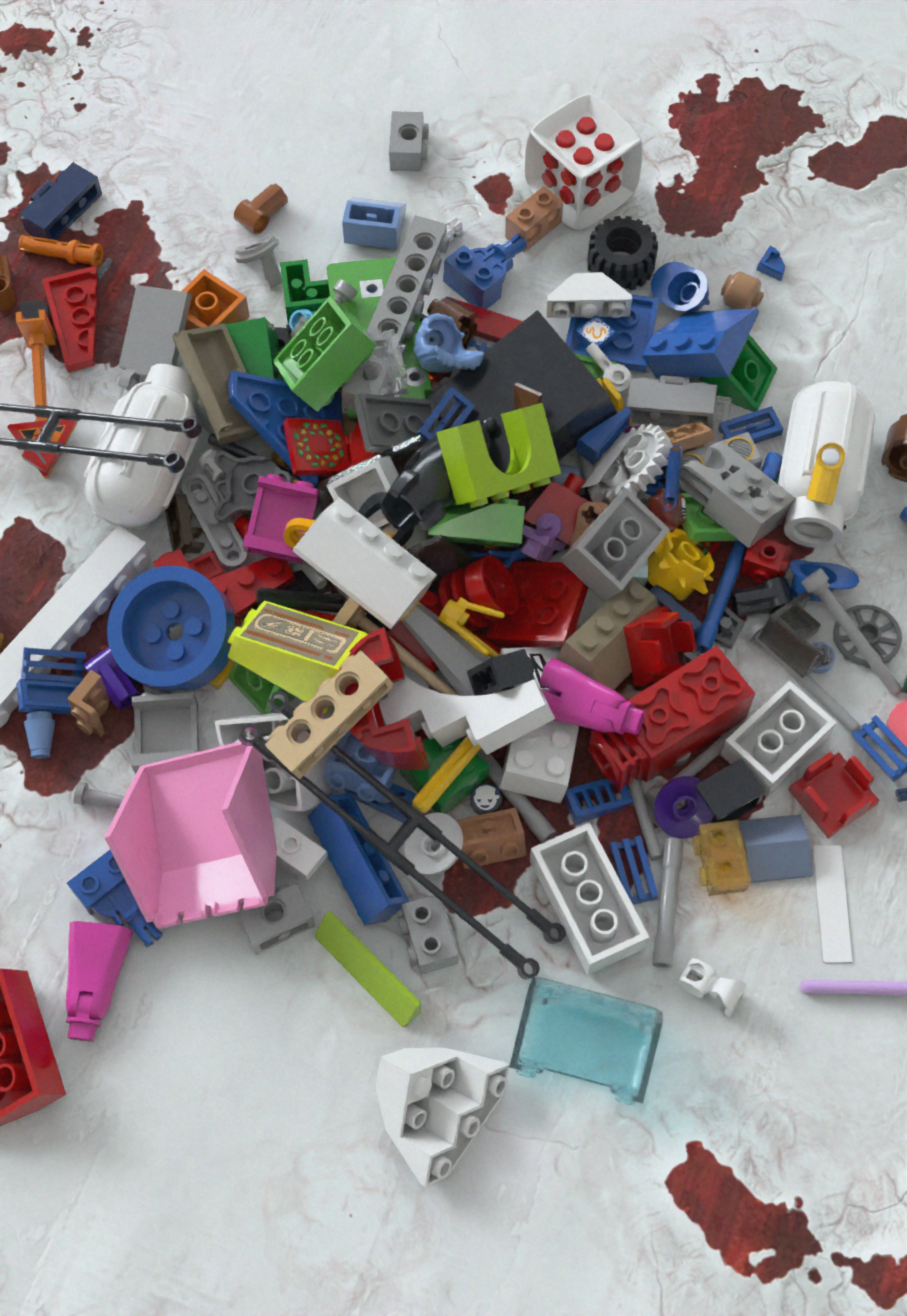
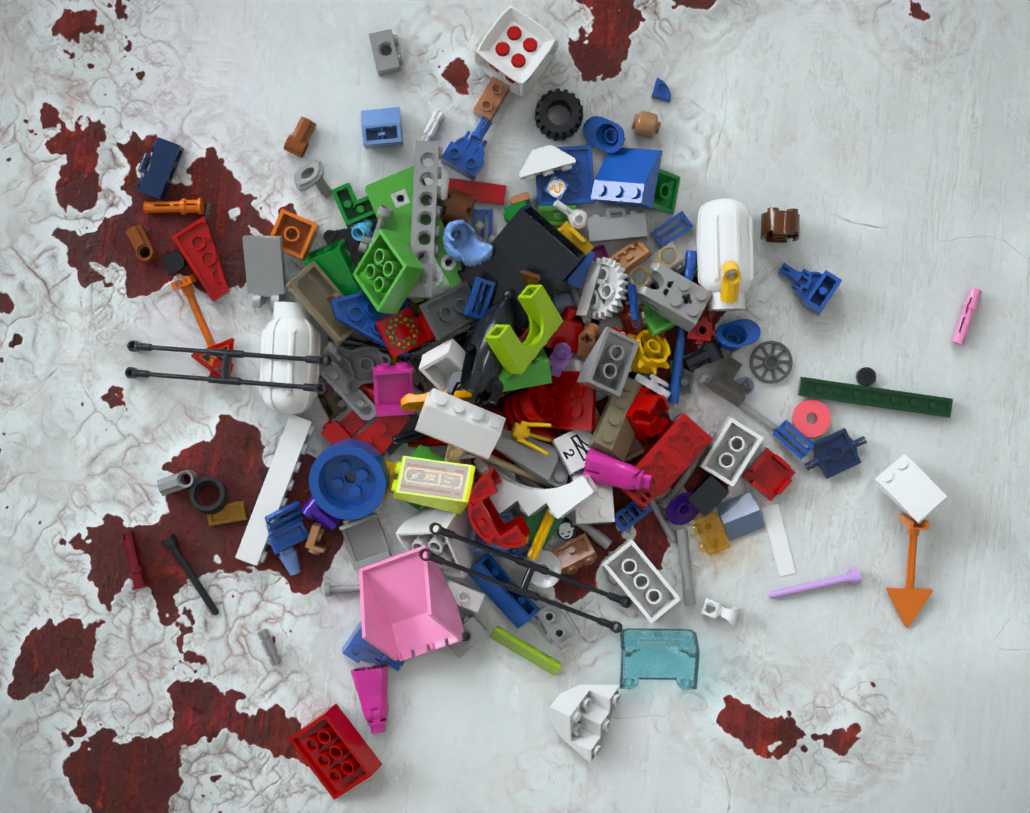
camera: 15 degrees left, 25 degrees up
tan brick [265,650,394,780] -> none
black brick [467,649,535,696] -> none
blue tile [609,835,658,905] -> none
light grey piece [801,569,901,695] -> none

